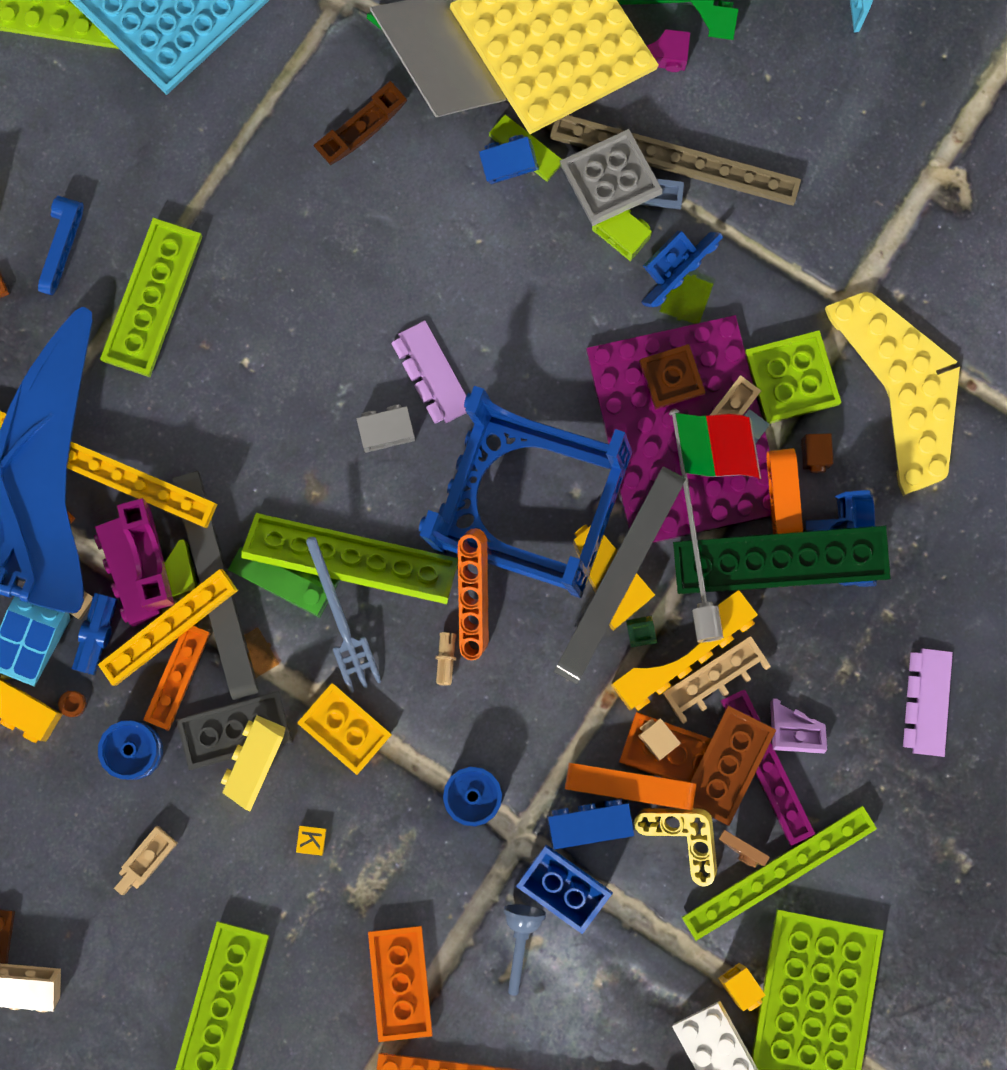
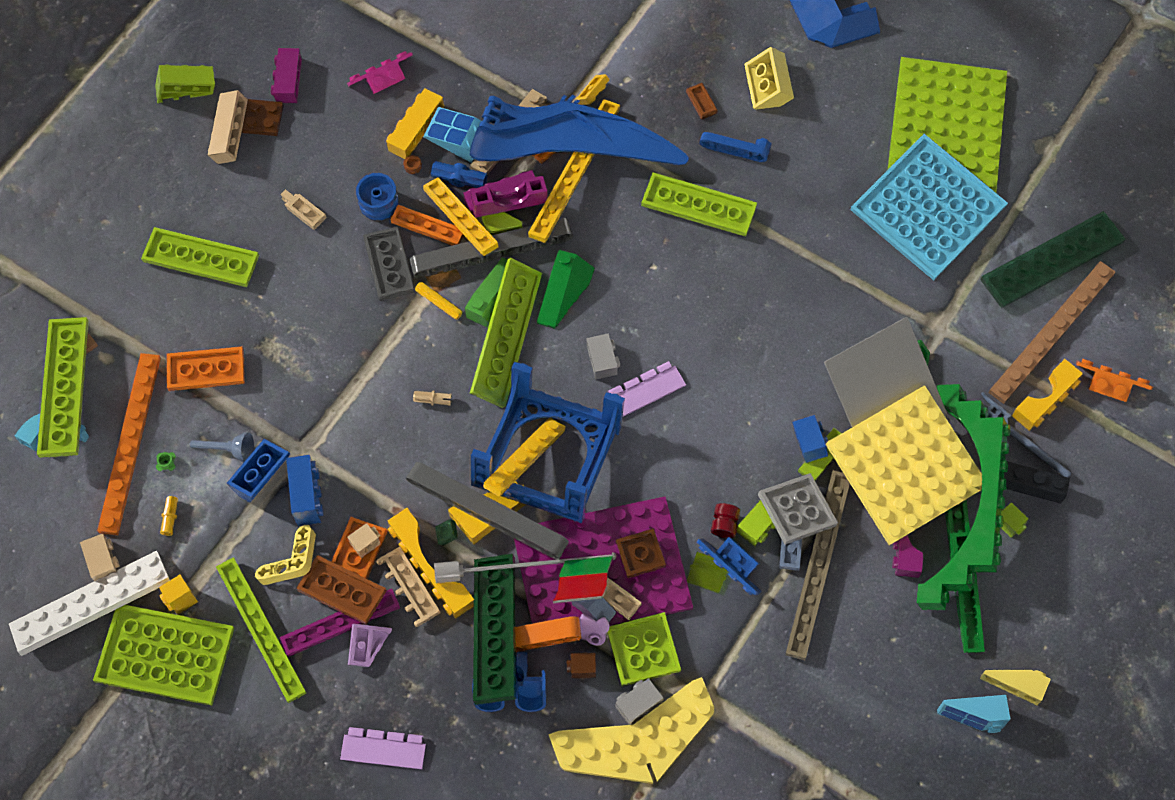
camera: 95 degrees right, 15 degrees down
light yellow slope [221,715,286,811] -> none
yellow tile [296,826,327,856] -> none
yellow plate [297,683,392,775] -> none
sand blue piece [306,537,381,693] -> none
reddish brown slope [313,81,407,165] -> none
blue wheel [443,767,502,826] -> none
orange beam [458,528,489,661] -> none
orange beam [565,763,696,811] -> none
medium nougat wing [719,830,770,868] -> none
none -> bright green plate [156,452,176,471]
none -> yellow axle [160,496,178,536]
none -> yellow axle [415,282,463,319]
none -> yellow plate [483,418,566,497]
none -> green wedge [537,250,595,329]
none -> lavender plate [580,614,610,646]
none -> light grey brick [615,678,663,725]
none -> dark red wheel [710,503,740,539]

